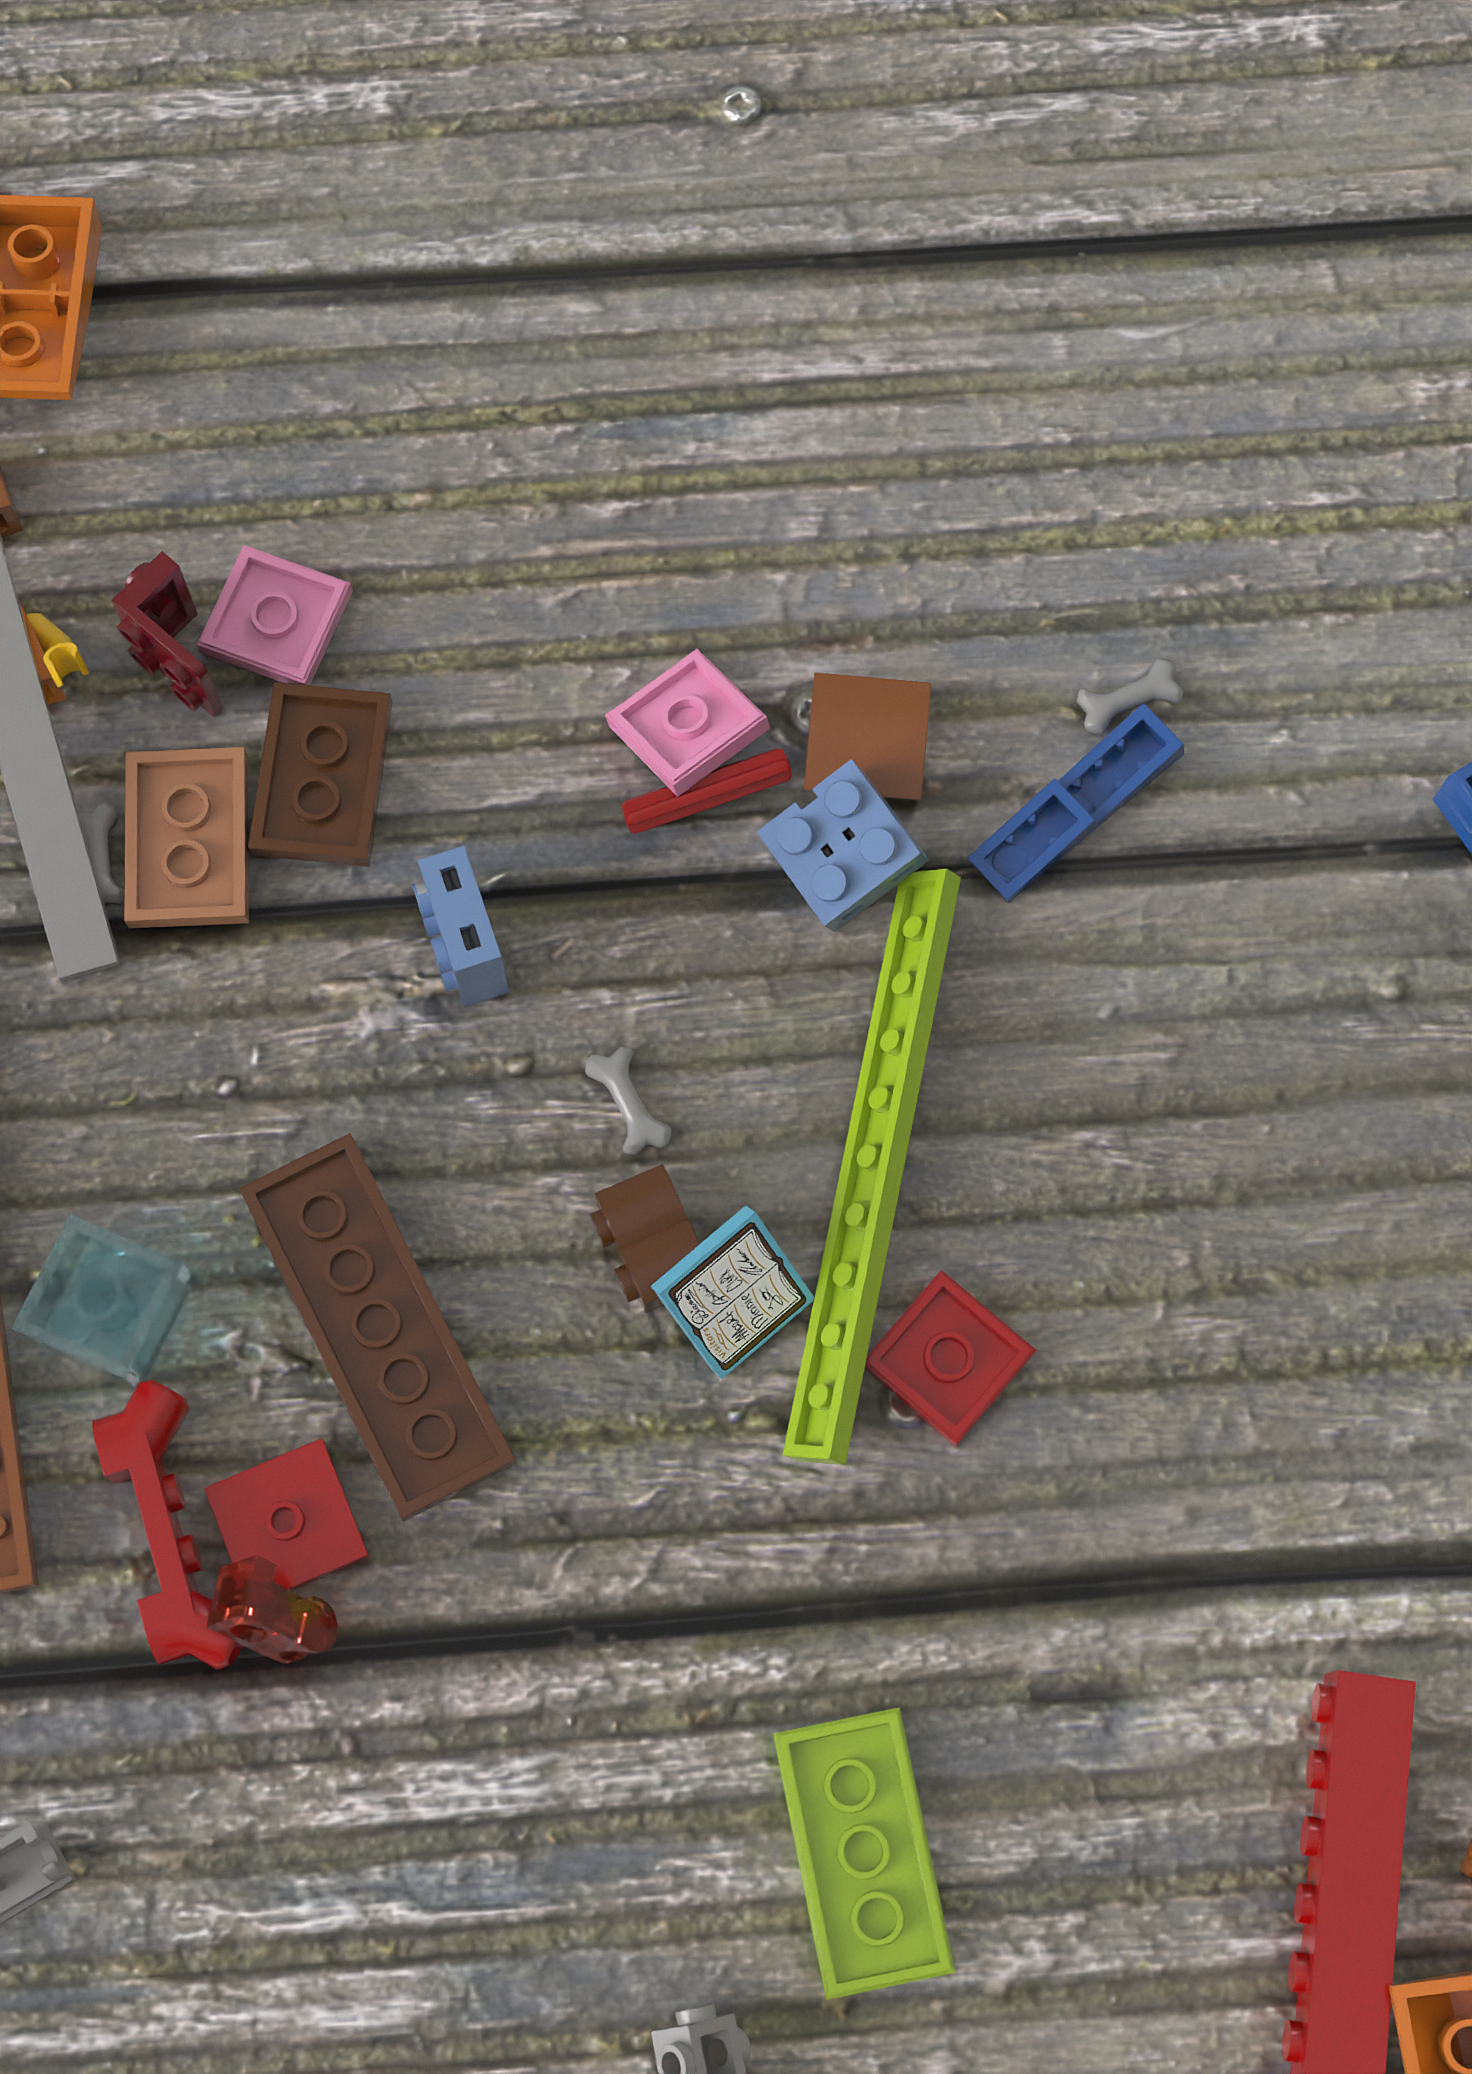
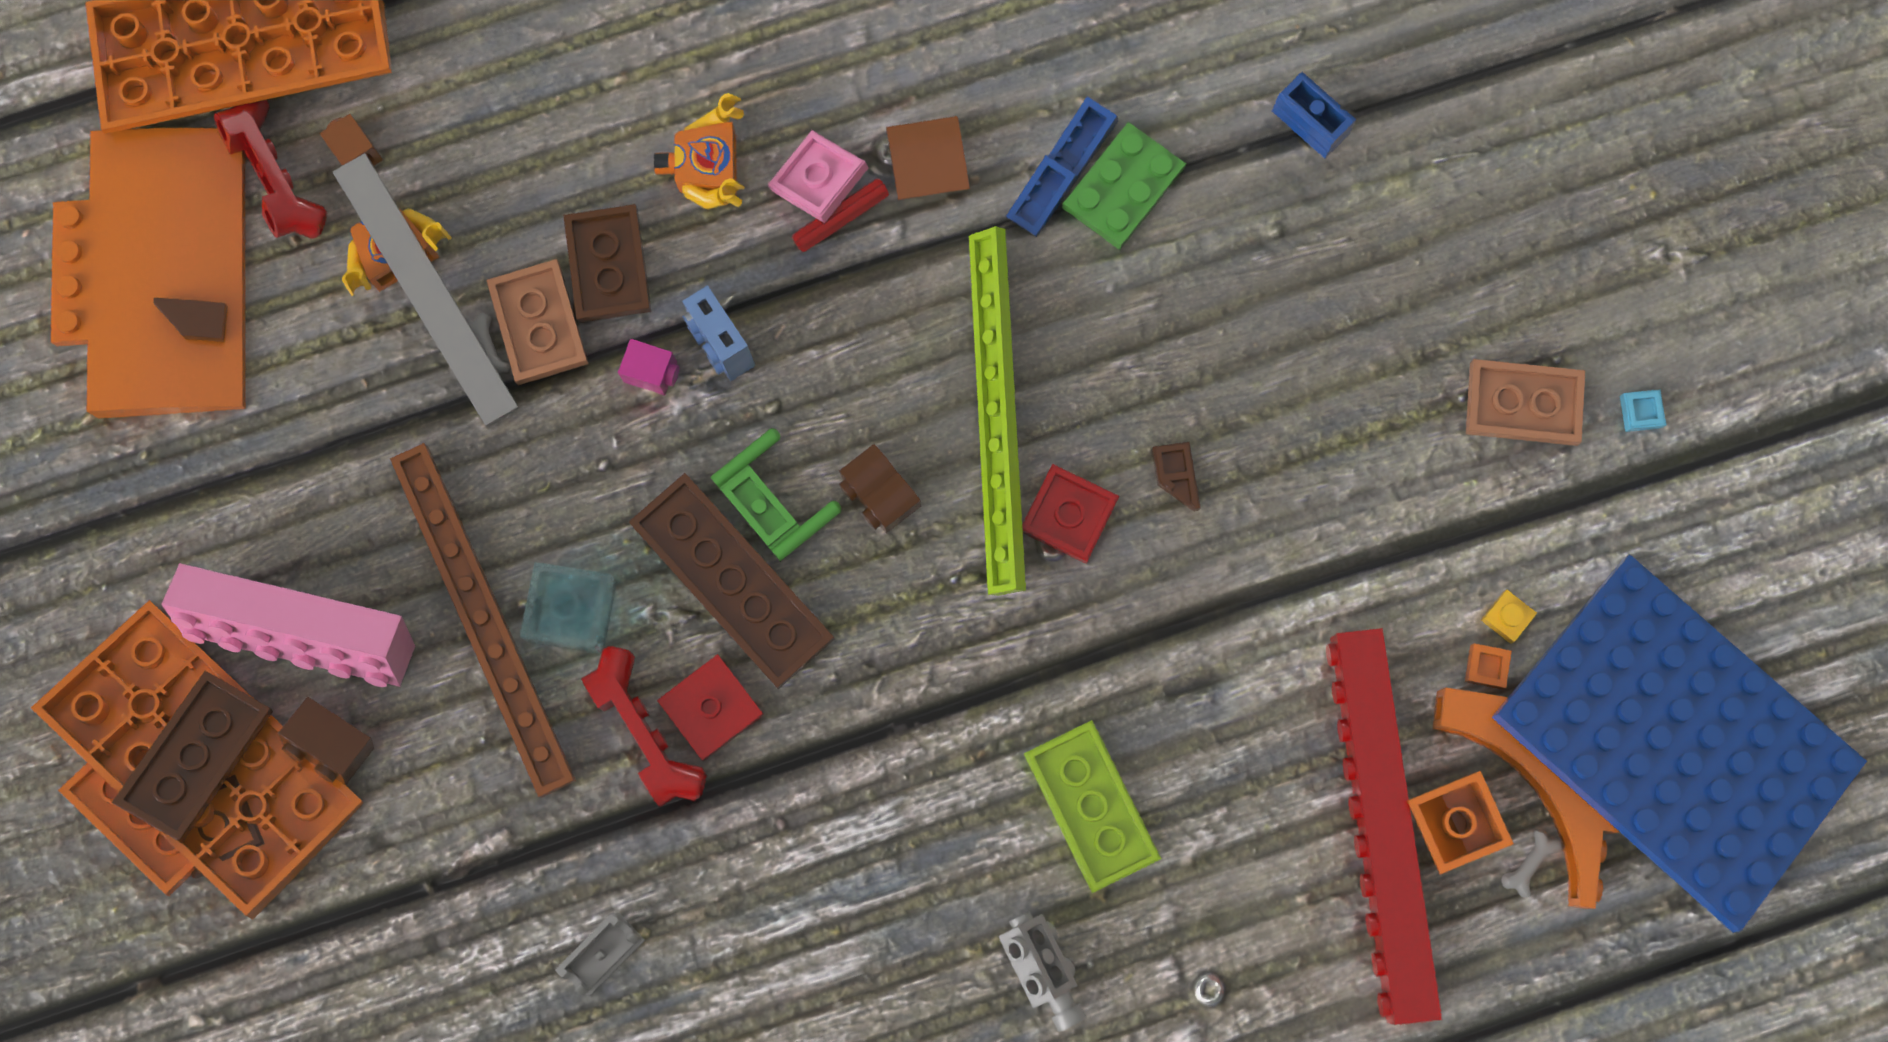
camera: 10 degrees left, 5 degrees up
dark red bracket [111,551,223,717] -> none
bright pink plate [197,545,353,685] -> none
clear red leg [206,1554,338,1663] -> none
light grey piece [585,1047,672,1156] -> none
tile [651,1206,814,1379] -> none
medium blue piece [757,759,929,932] -> none
light grey piece [1077,658,1183,735] -> none
none -> dark pink brick [618,339,680,395]
none -> torso [654,93,745,209]
none -> bright green plate [710,428,842,562]
none -> bright green plate [1062,122,1186,250]
none -> reddish brown tile [1151,442,1201,511]

